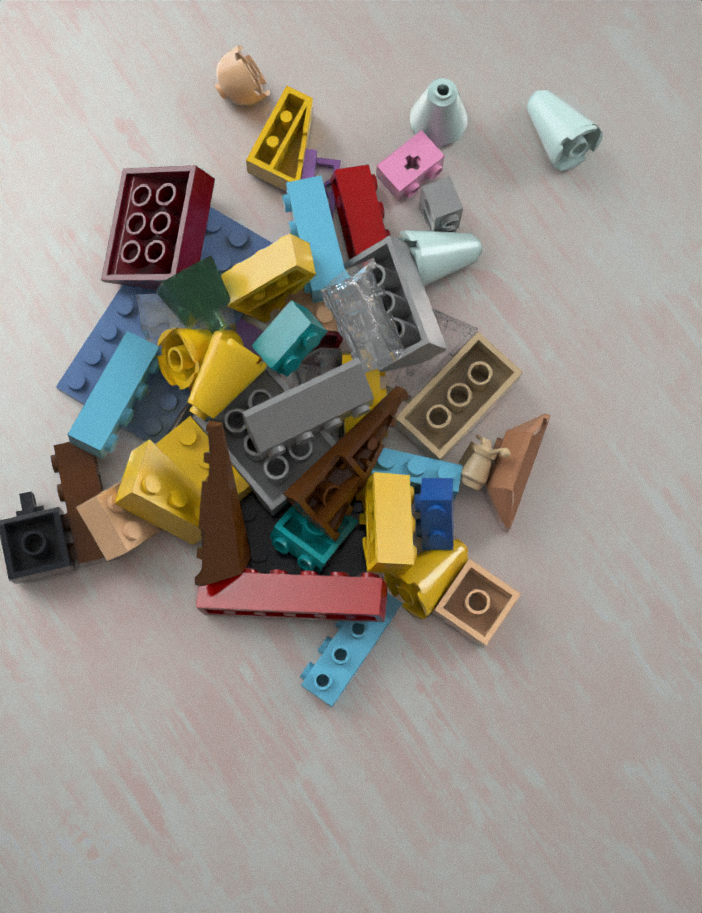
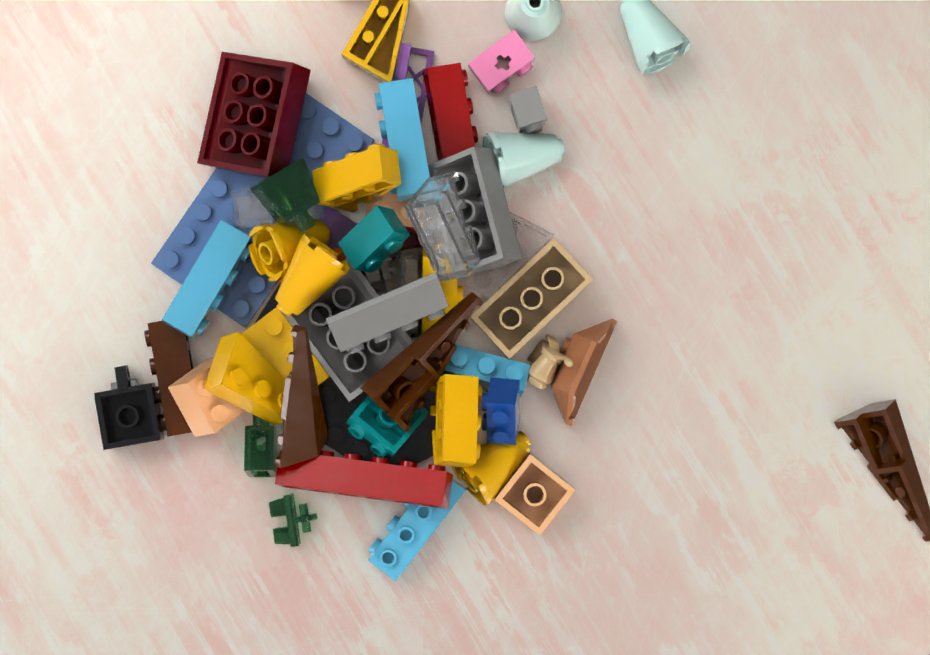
camera: 10 degrees right, 10 degrees up
none -> clear green torso [244,415,277,477]
none -> clear green hips [269,493,318,547]

